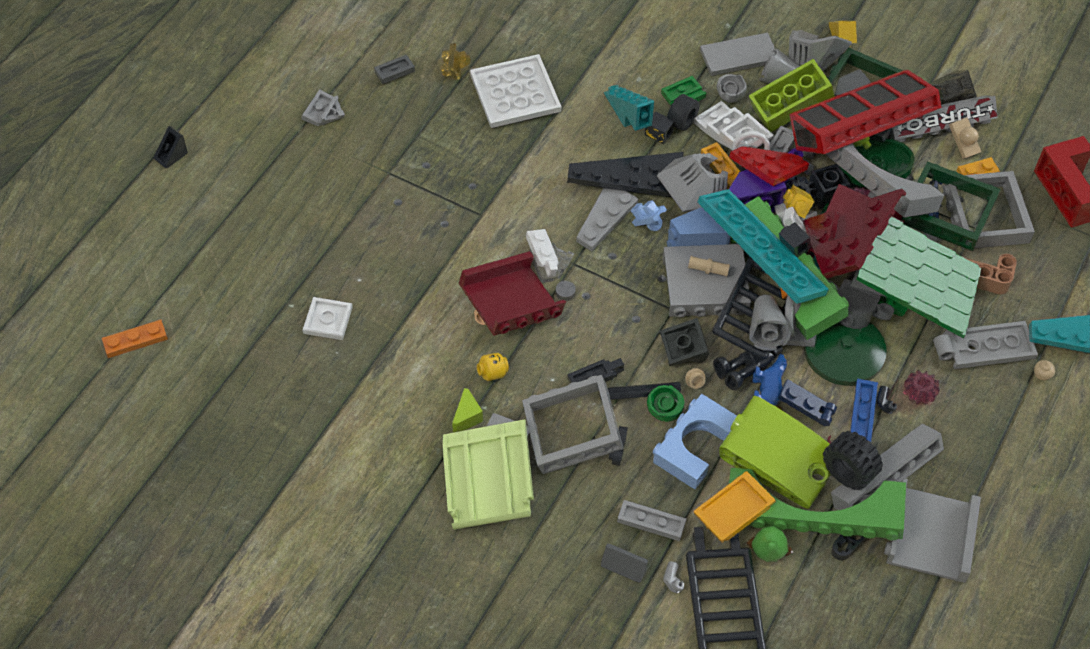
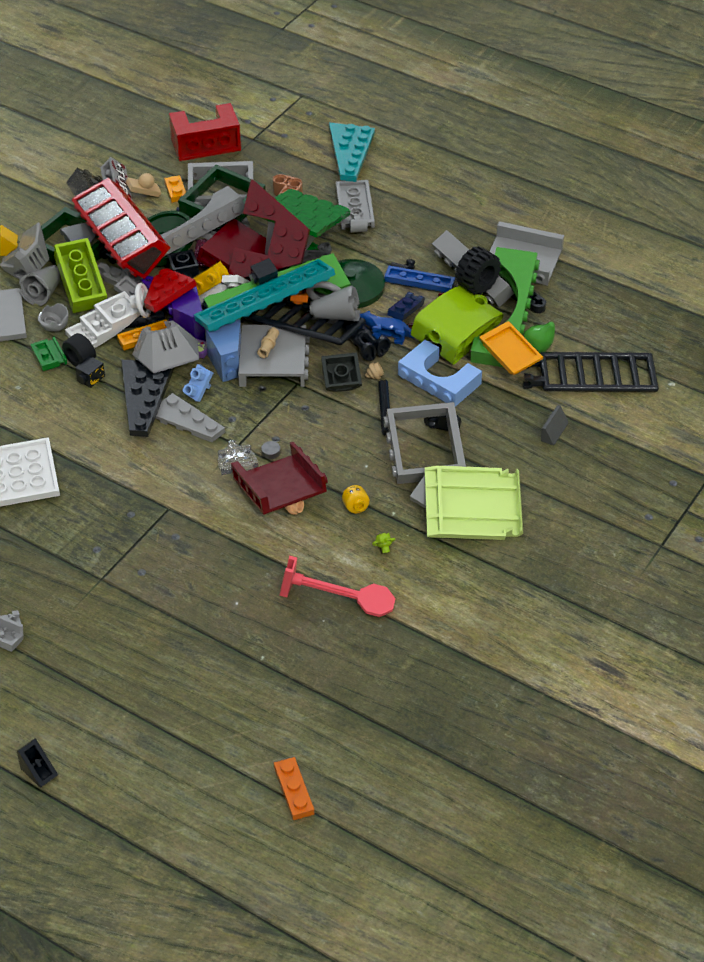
camera: 85 degrees left, 10 degrees down
white tile [303,297,353,340] -> none
lime slope [452,388,483,433] -> none
white hinge [526,229,558,277] -> none
black hinge [567,358,624,383] -> none
teal slope [604,85,654,131] -> none
light grey plate [617,500,686,541] -> none
green piece [647,385,684,422] -> none
light grey arm [663,561,684,593] -> none
clear pink gear [904,370,940,405] -> none
tan plate [1034,360,1055,381] -> none
none -> coral piece [279,556,396,617]
none -> lime plant [372,533,396,554]

